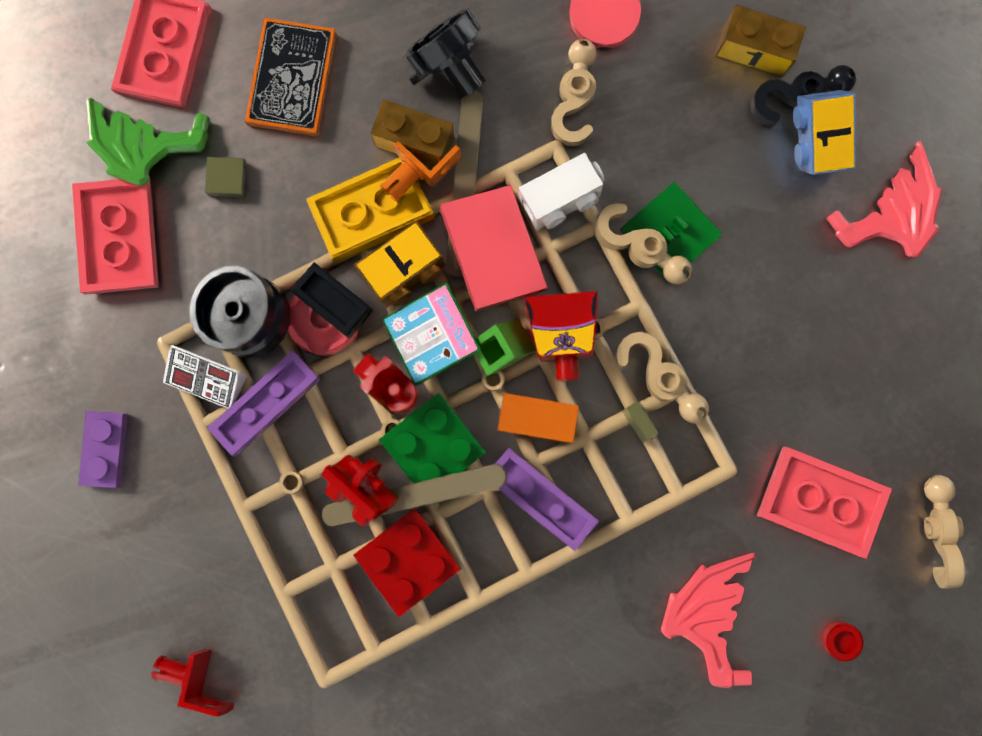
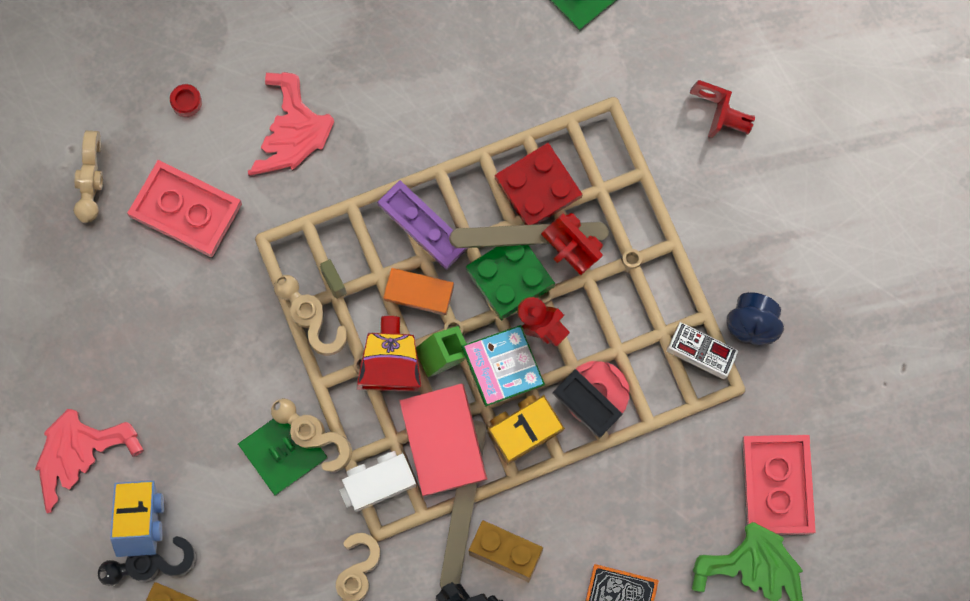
camera: 170 degrees left, 10 degrees down
medium lavender plate [78,411,128,488] -> none
black wheel [189,266,290,358] -> none
olive tile [205,157,246,197] -> none
medium lavender plate [207,350,321,457] -> none
yellow tile [306,157,435,264] -> none
orange bracket [380,141,461,202] -> none
none -> dark blue piece [727,292,784,345]

